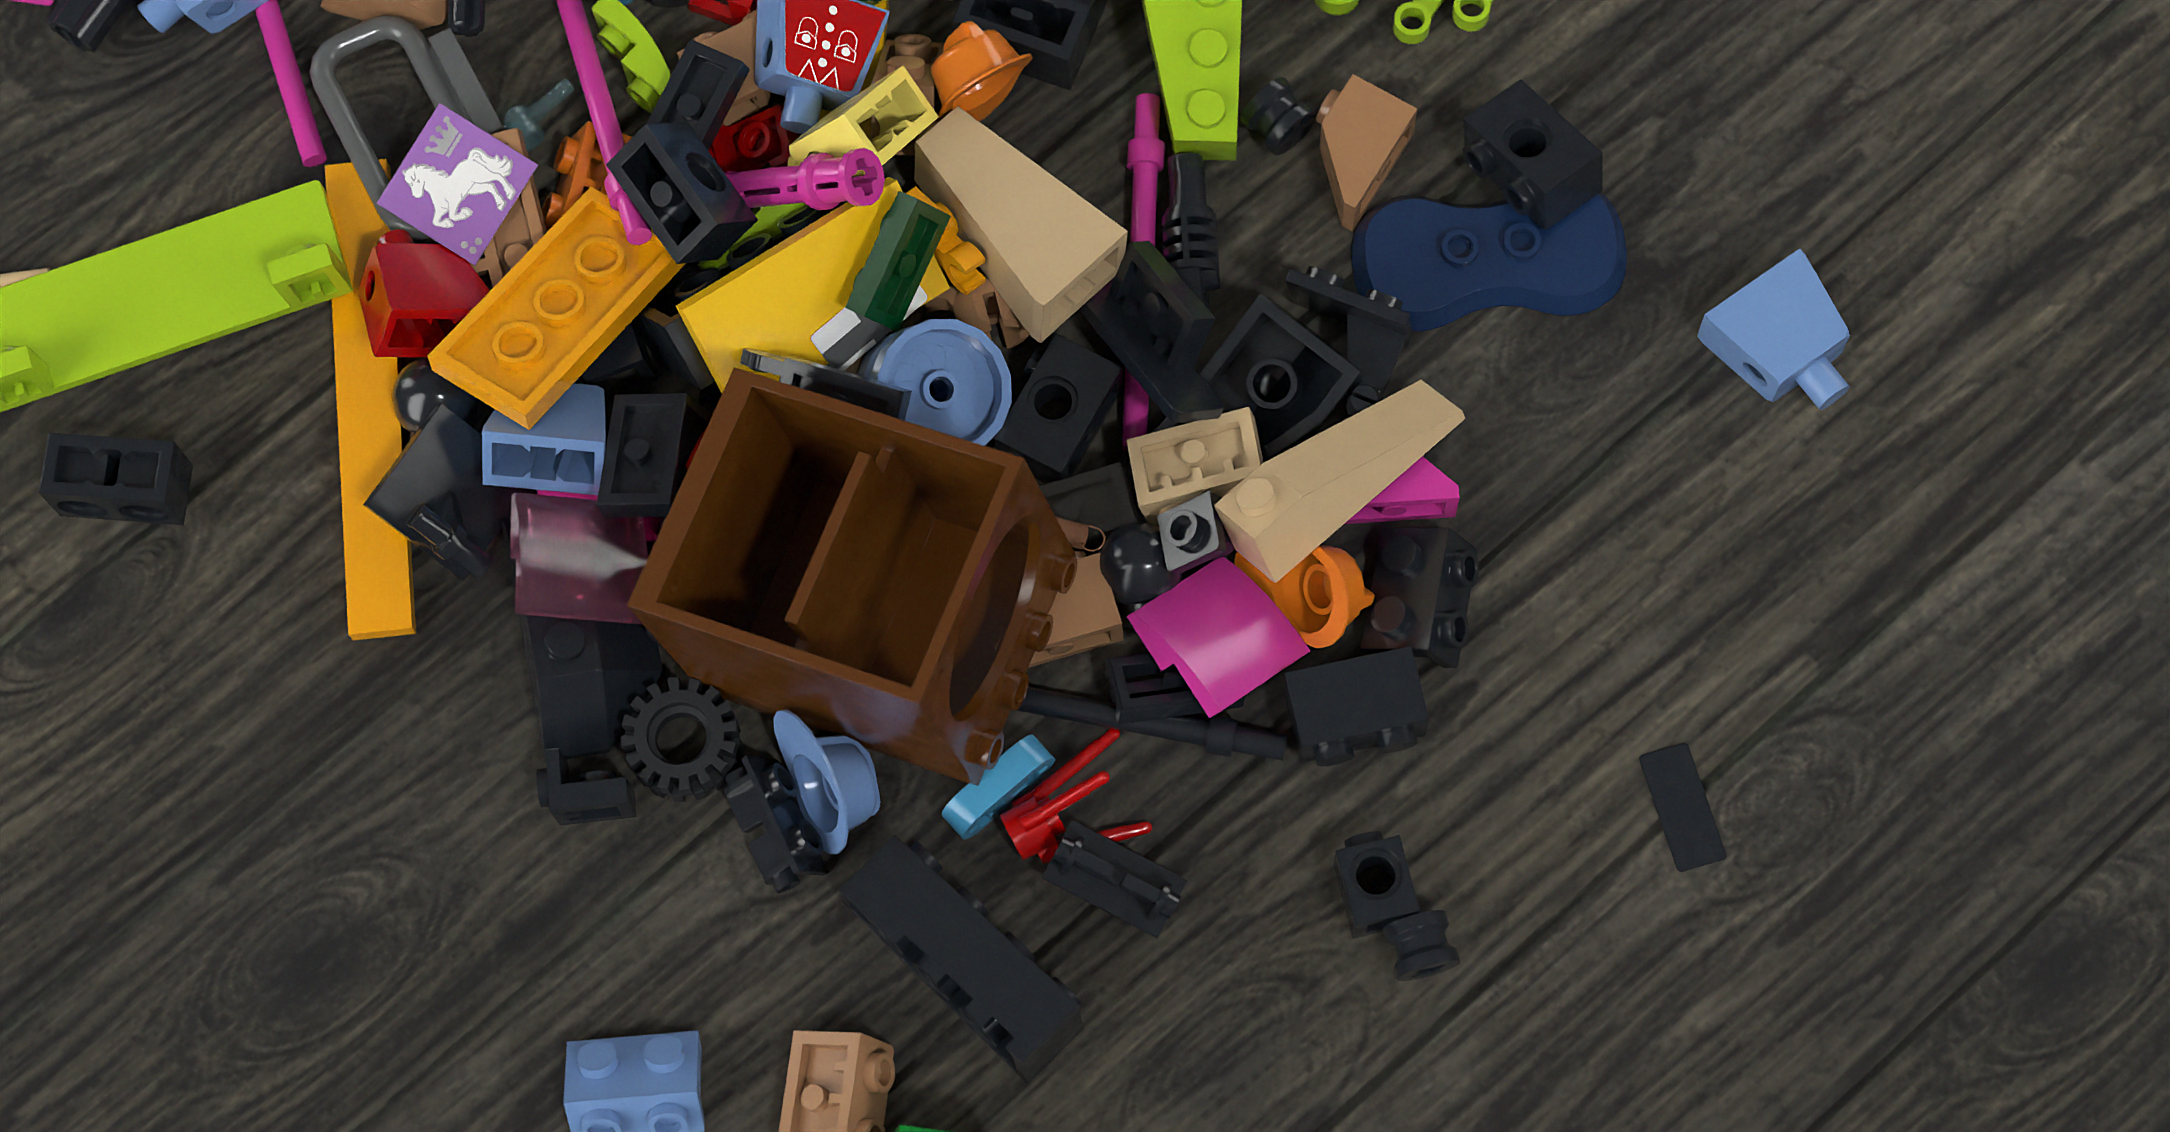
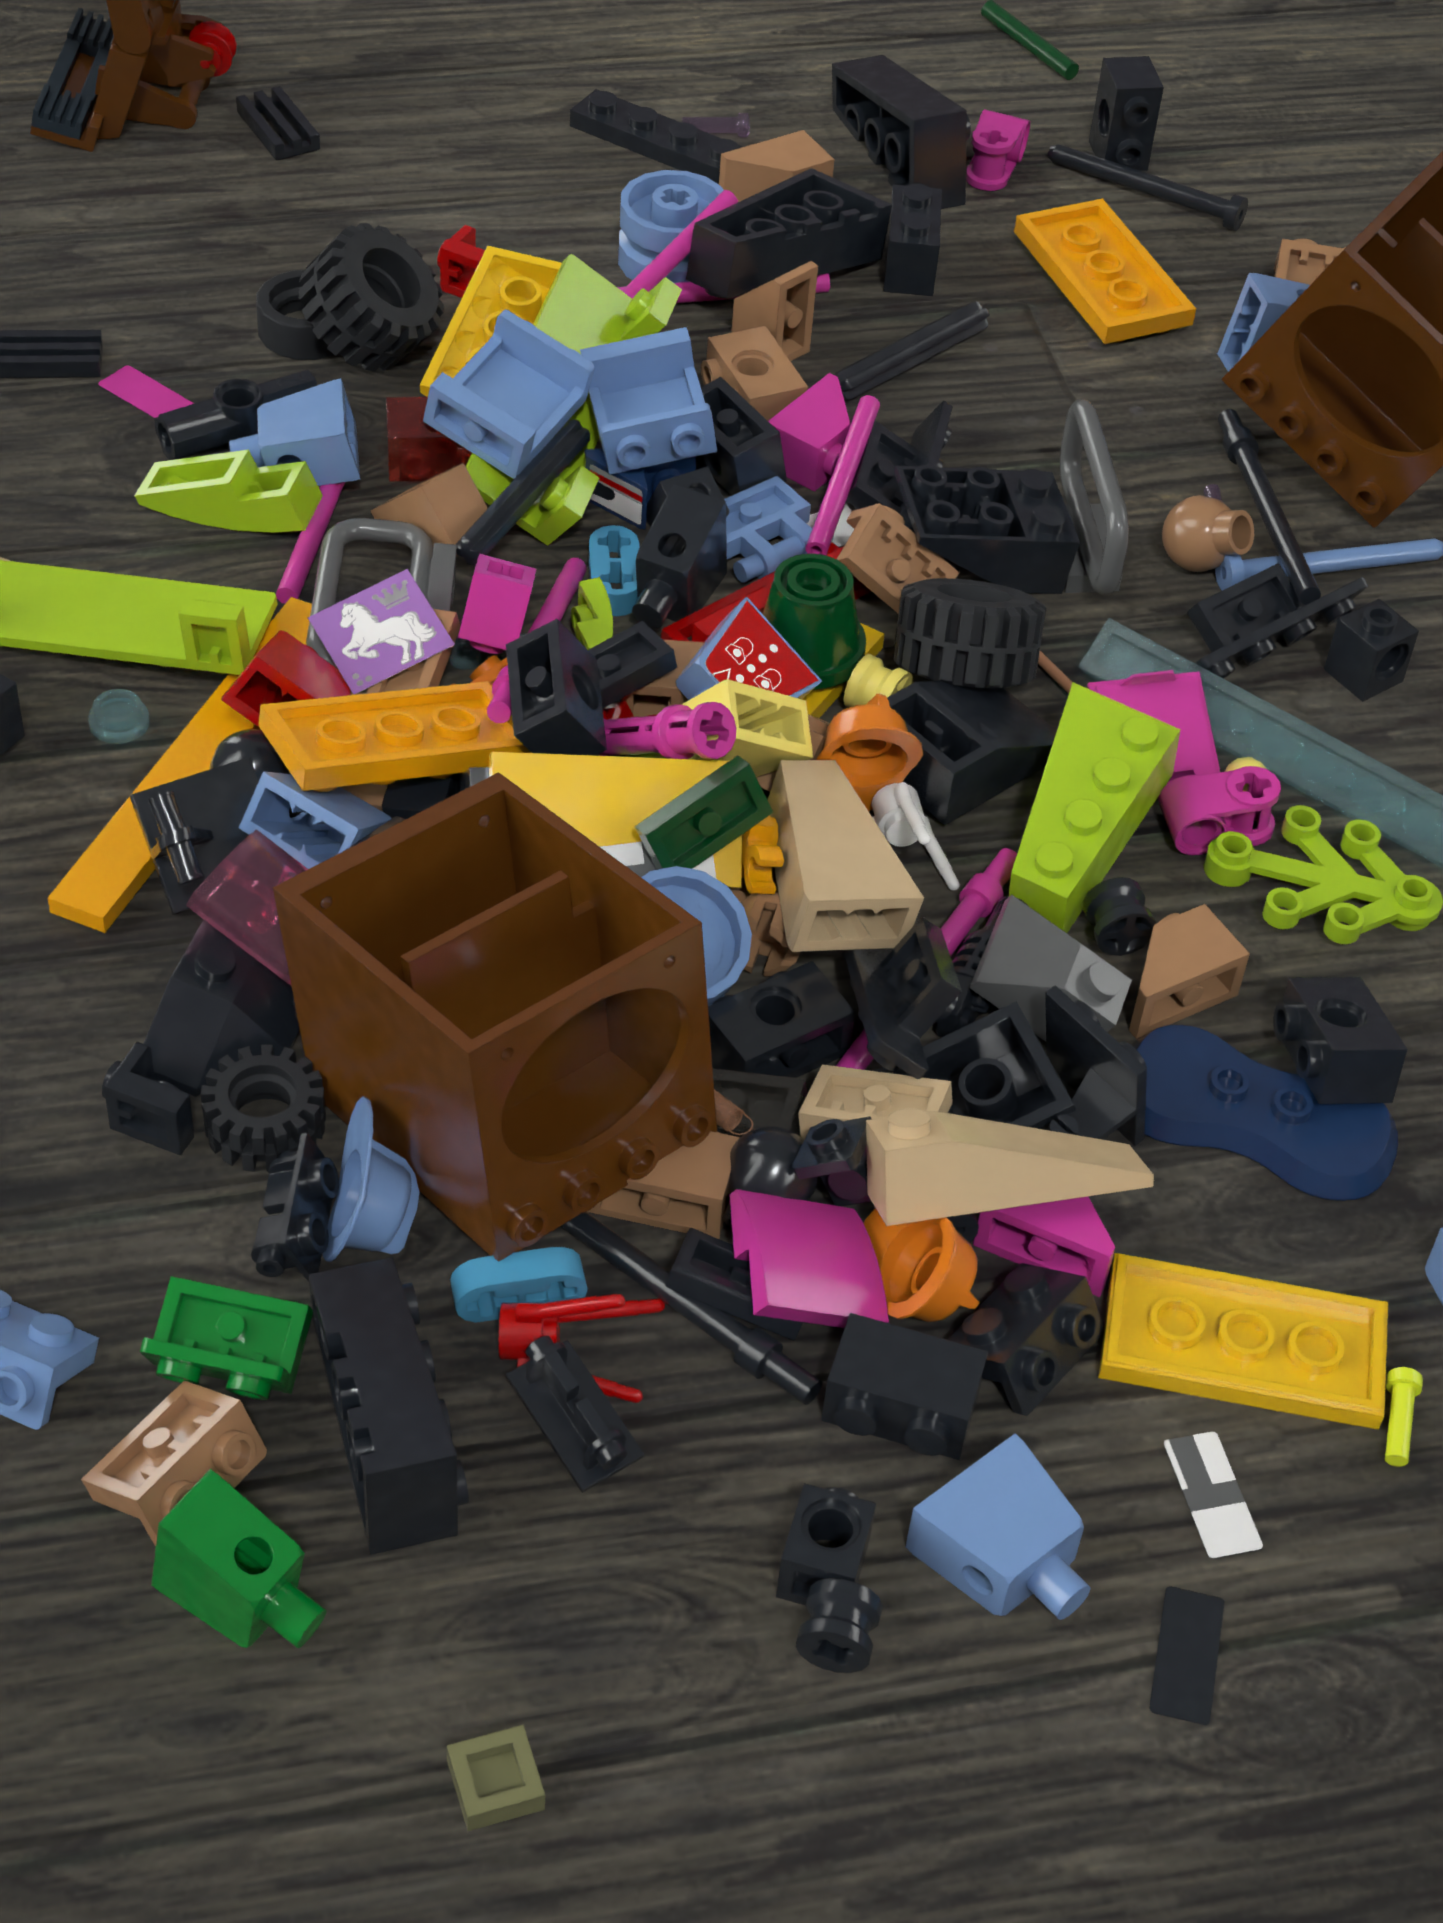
camera: 20 degrees right, 25 degrees down
none -> clear light blue plate [88,689,150,744]
none -> lime slope [134,449,323,533]
none -> green bracket [140,1276,313,1400]
none -> dark pink slope [458,554,537,654]
none -> white plant [871,782,960,891]
none -> medium blue torso [905,1433,1091,1620]
none -> dark grey slope [969,895,1132,1041]
none -> yellow tile [1098,1253,1388,1430]
none -> white sticker [1164,1432,1263,1558]
none -> neon yellow piece [1385,1367,1423,1467]

